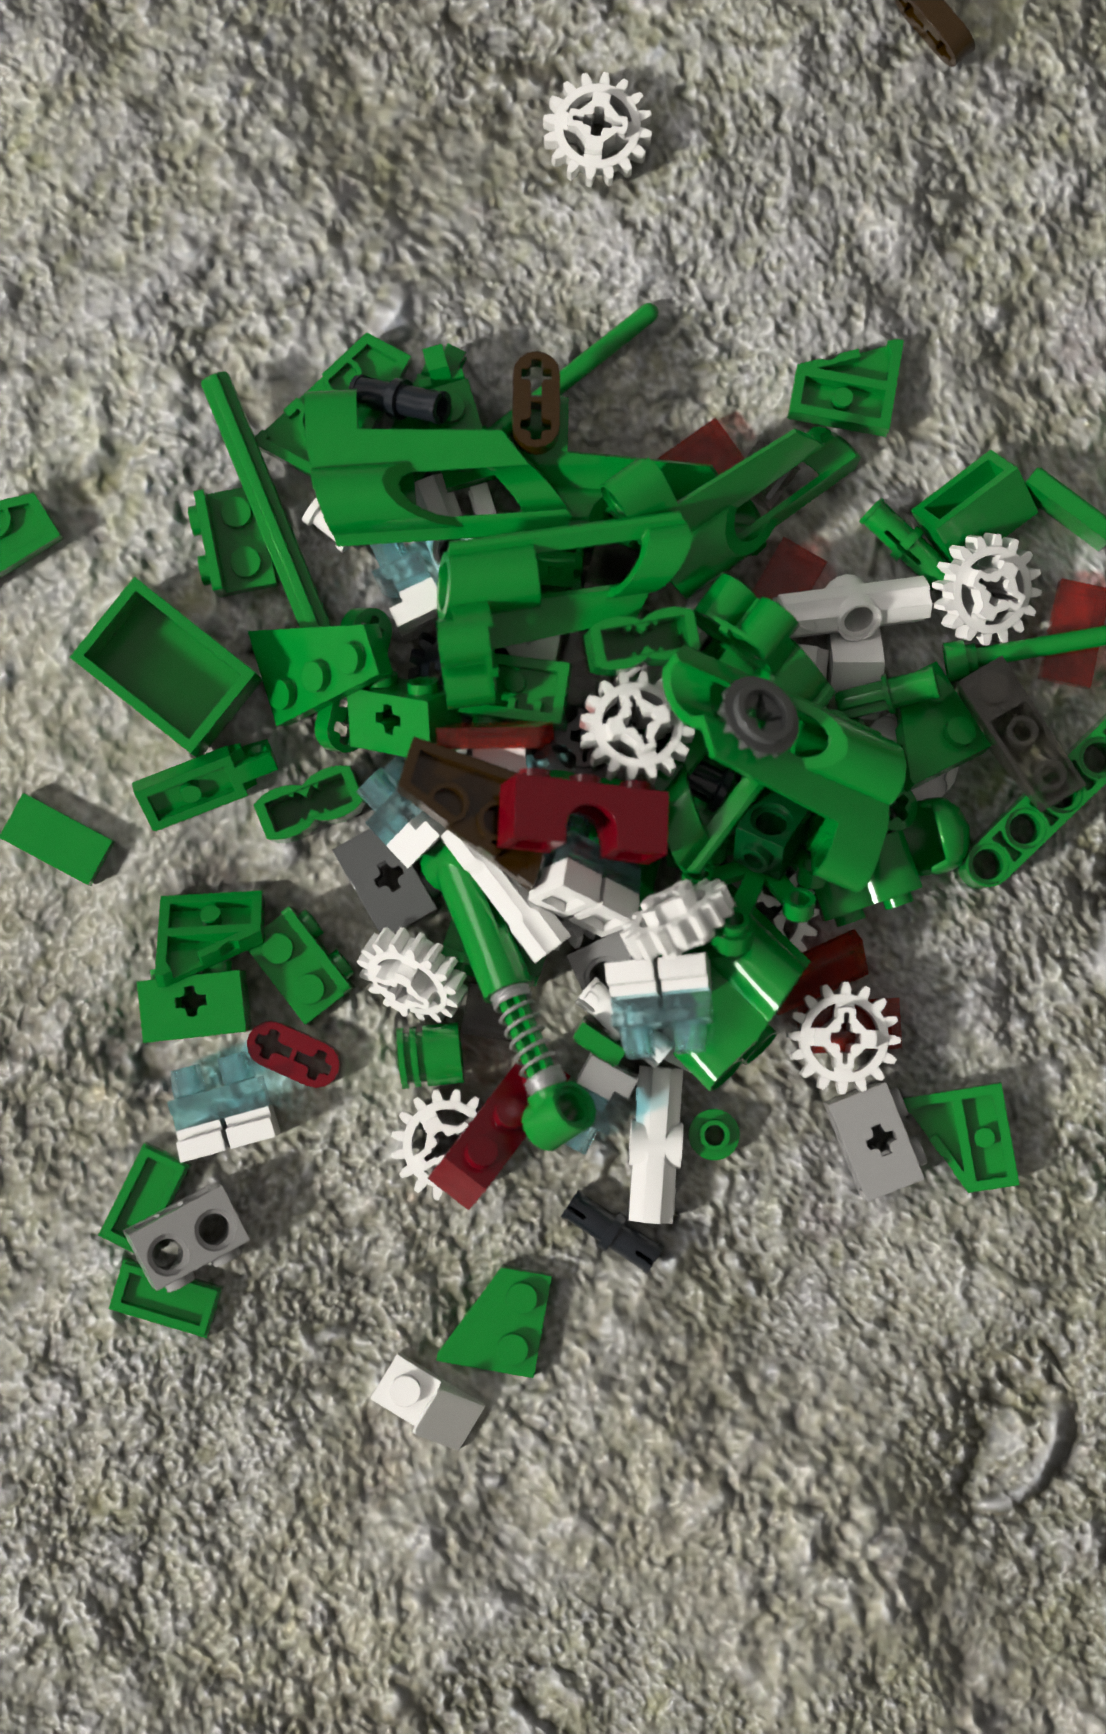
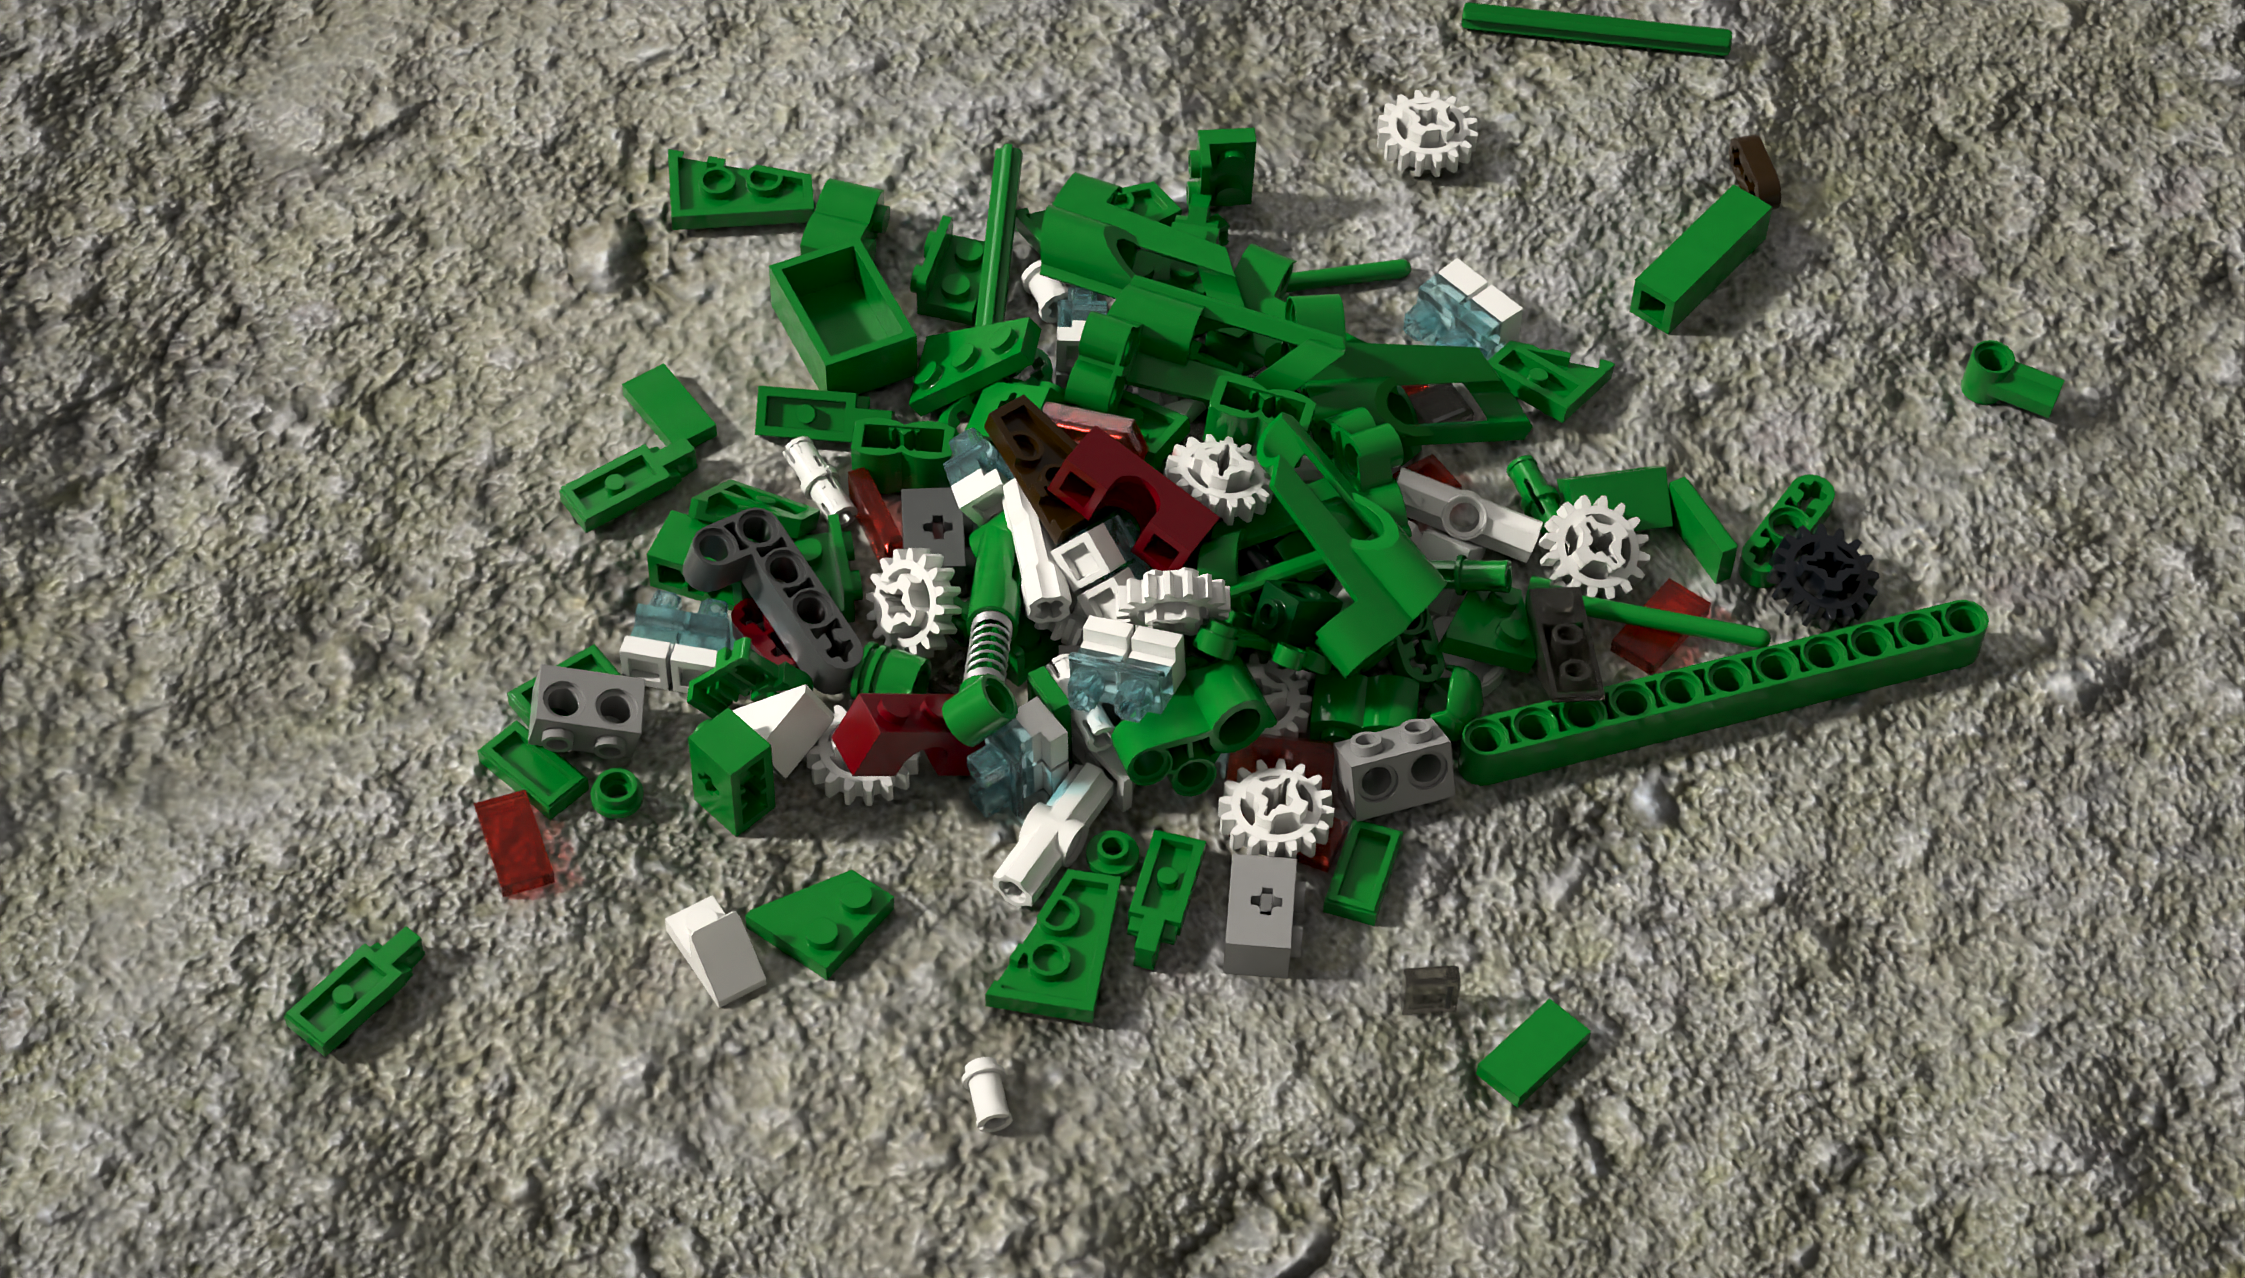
camera: 25 degrees right, 35 degrees down
black pin [348,374,452,424] -> none
dark brown beam [512,351,560,455] -> none
black pin [561,1189,664,1274] -> none
dark grey gear [718,676,799,759] -> none
green wing [903,1082,1020,1193] -> none
none -> green hinge [284,926,425,1057]
none -> clear red tile [474,790,555,897]
none -> green hinge [559,437,698,533]
none -> green plate [590,768,644,819]
none -> dark grey beam [683,507,863,695]
none -> green piece [687,637,814,719]
none -> green brick [688,708,776,837]
none -> white slope [732,684,834,778]
none -> white pin [783,436,858,528]
none -> green brick [800,178,890,260]
none -> clear red tile [848,467,903,566]
none -> white pin [962,1057,1013,1132]
none -> green wing [985,869,1121,1023]
none -> green hinge [1127,830,1206,970]
none -> green bracket [1186,128,1257,210]
none -> green tile [1323,818,1404,926]
none -> light grey brick [1333,718,1455,822]
none -> clear smoke tile [1400,965,1461,1015]
none -> clear light blue hips [1403,258,1523,357]
none -> green brick [1629,184,1773,335]

